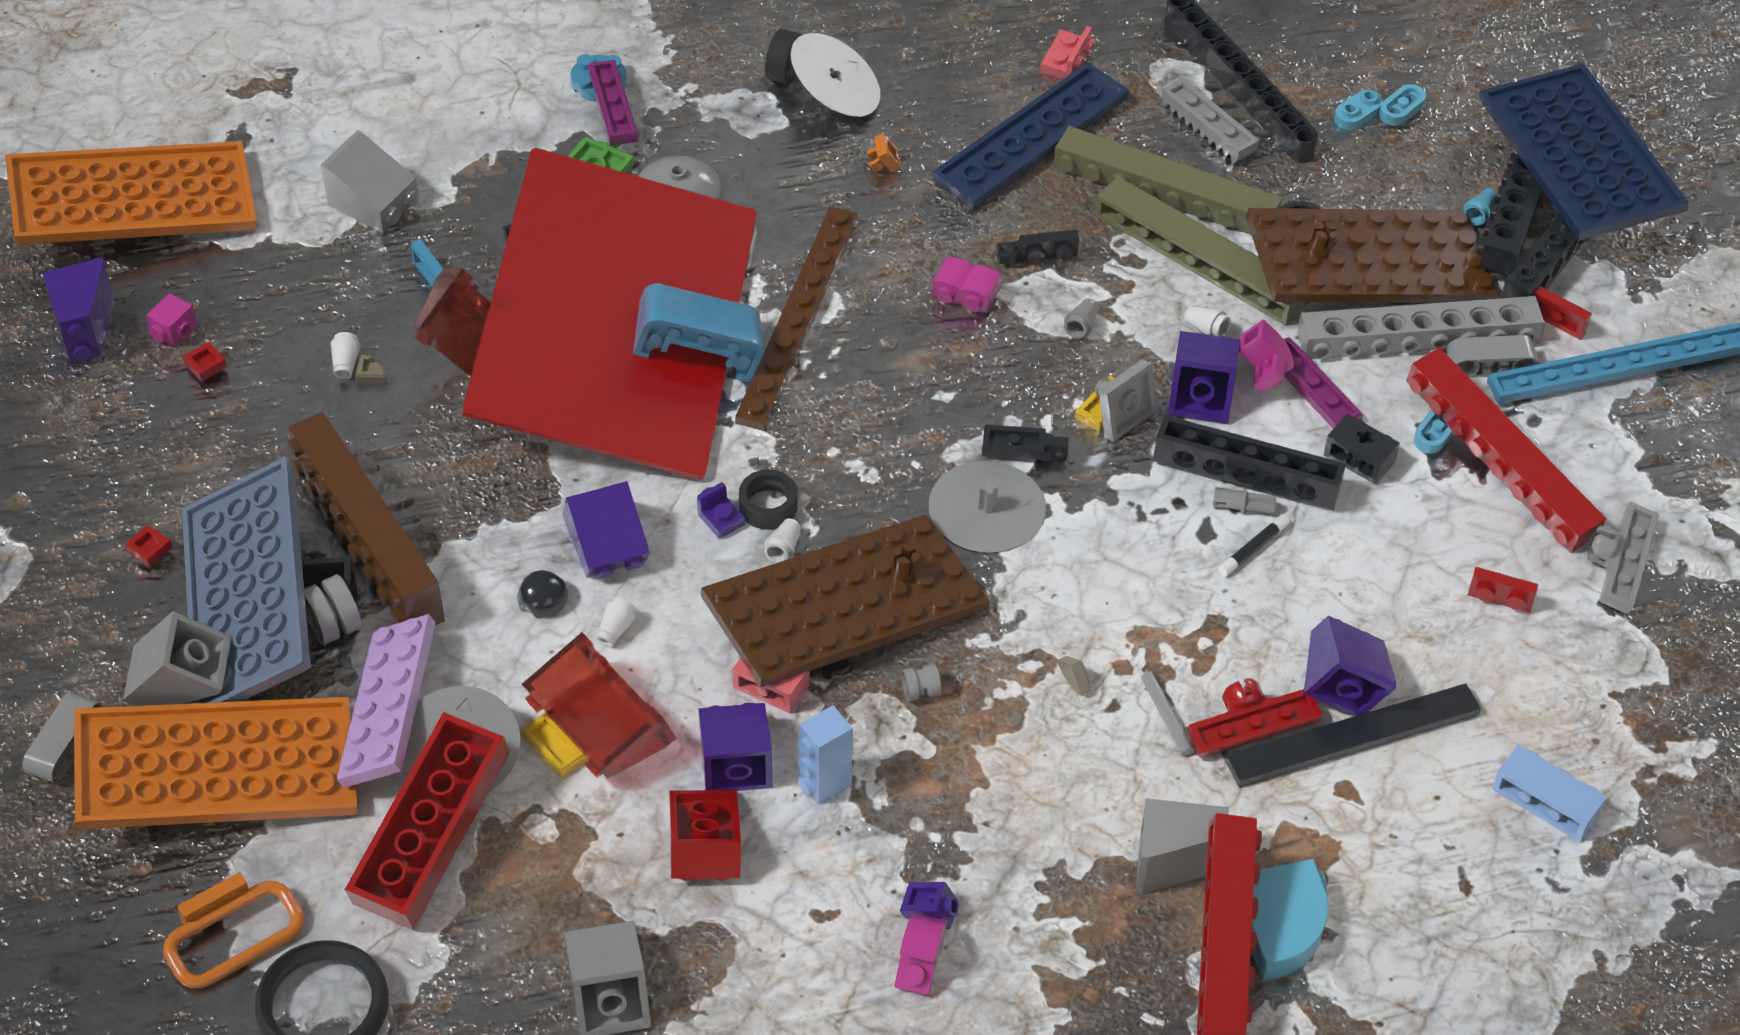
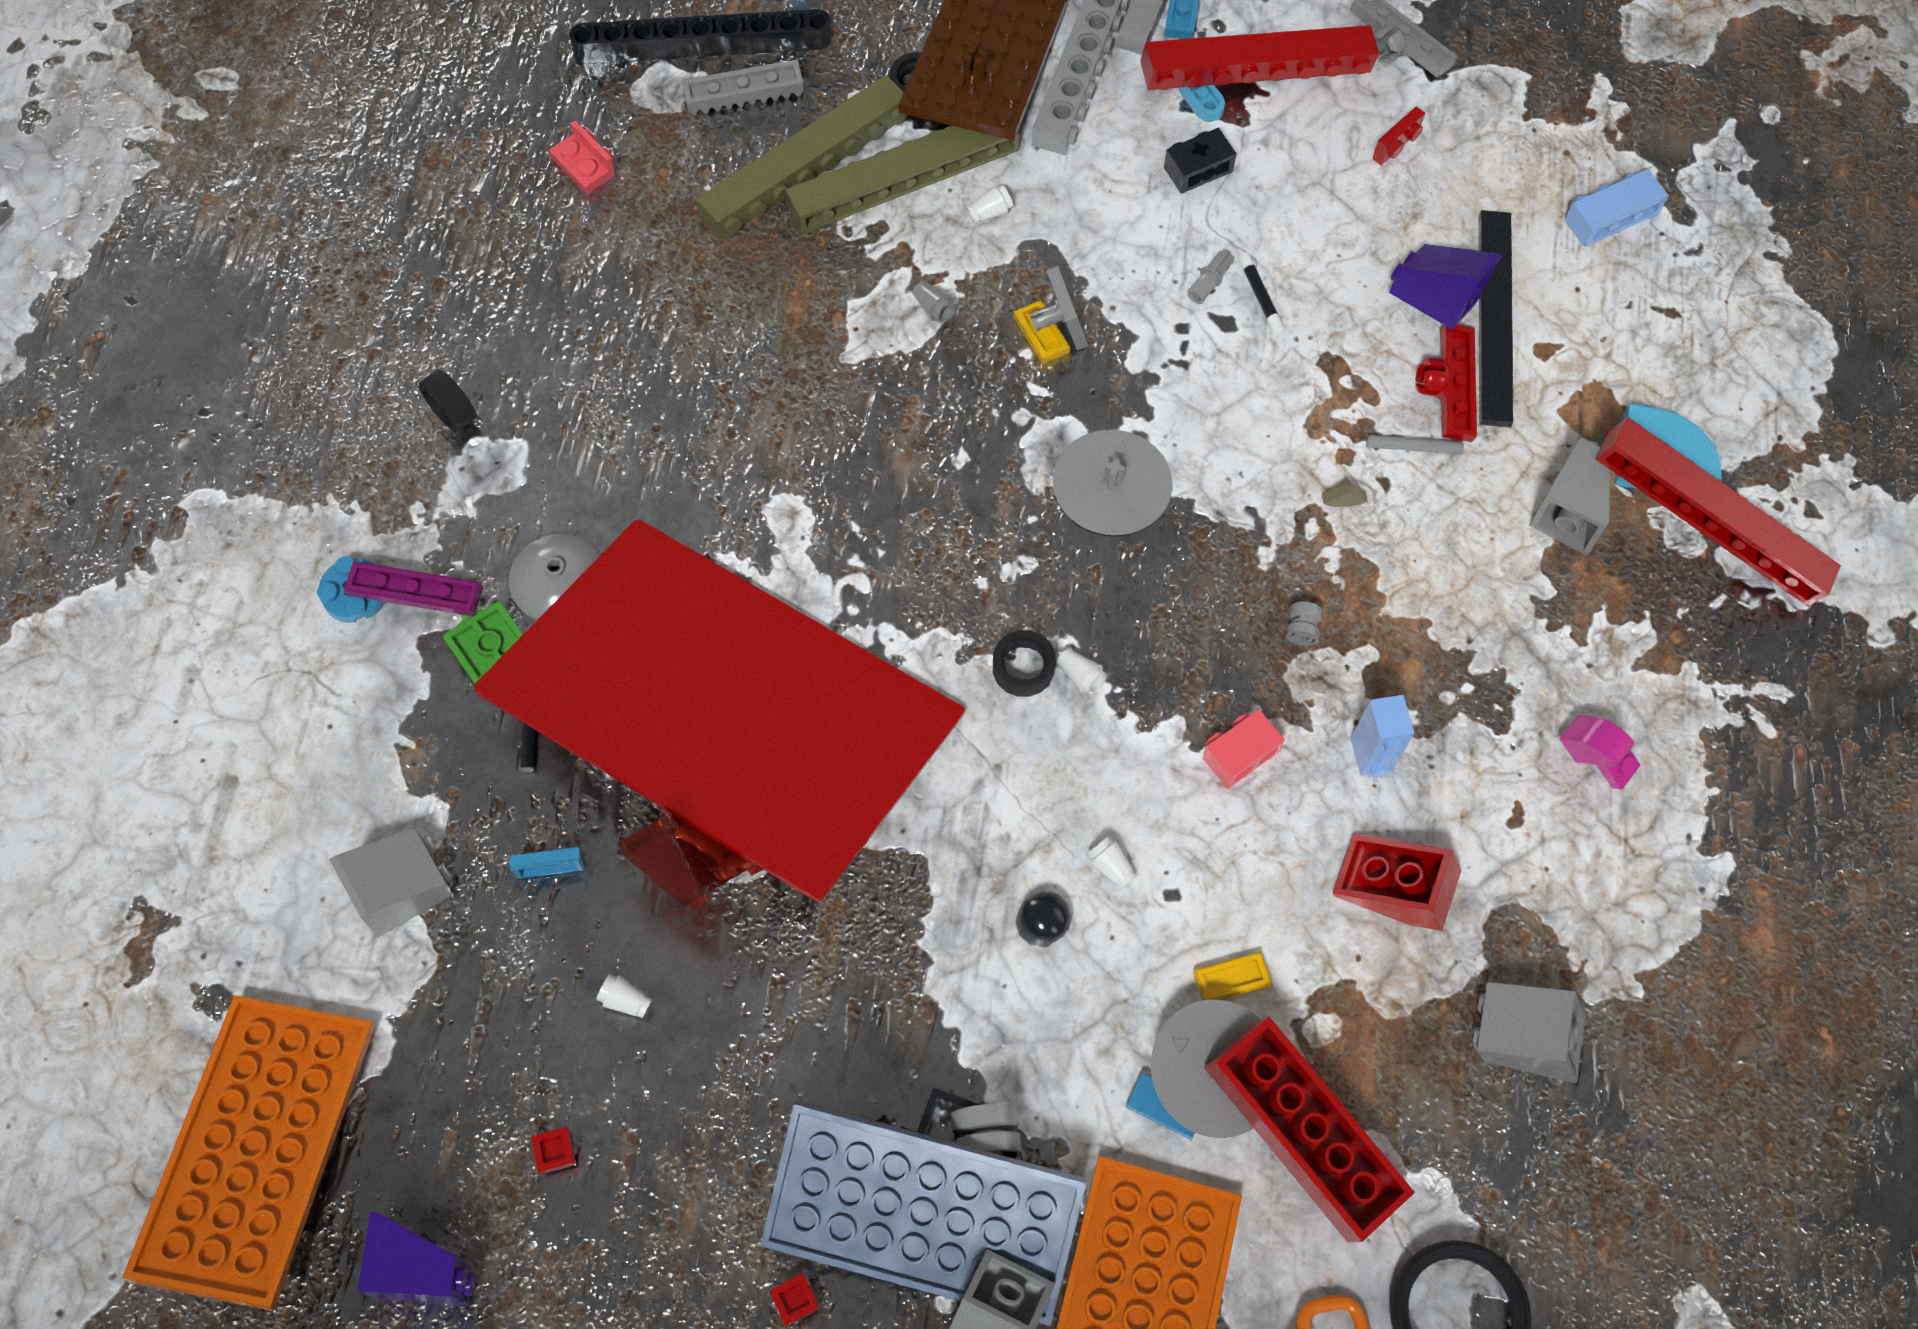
camera: 65 degrees left, 15 degrees up
dark pink brick [146,293,197,347] -> none
reddish brown brick [287,412,445,626] -> none
lavender plate [337,614,436,788] -> none
dark tan tile [355,354,387,385] -> none
clear red windscreen [521,632,677,779] -> none
dark purple slope [562,481,650,578] -> none
dark azure windscreen [633,283,764,382] -> none
dark purple bracket [697,482,745,539] -> none
dark purple slope [698,702,773,791] -> none
reddish brown plate [701,514,990,688] -> none
reddish brown plate [735,206,858,431] -> none
piece [791,33,880,116] -> none
orange tile [866,132,902,173] -> none
dark purple bracket [900,882,959,929] -> none
dark blue plate [932,62,1129,209] -> none
dark pink brick [933,257,1001,313] -> none
black hinge [982,424,1069,460] -> none
black hinge [997,229,1079,264] -> none
black brick [1153,415,1346,510] -> none
dark purple slope [1168,331,1240,423] -> none
dark pink brick [1239,319,1294,393] -> none
magenta tile [1284,337,1363,429] -> none

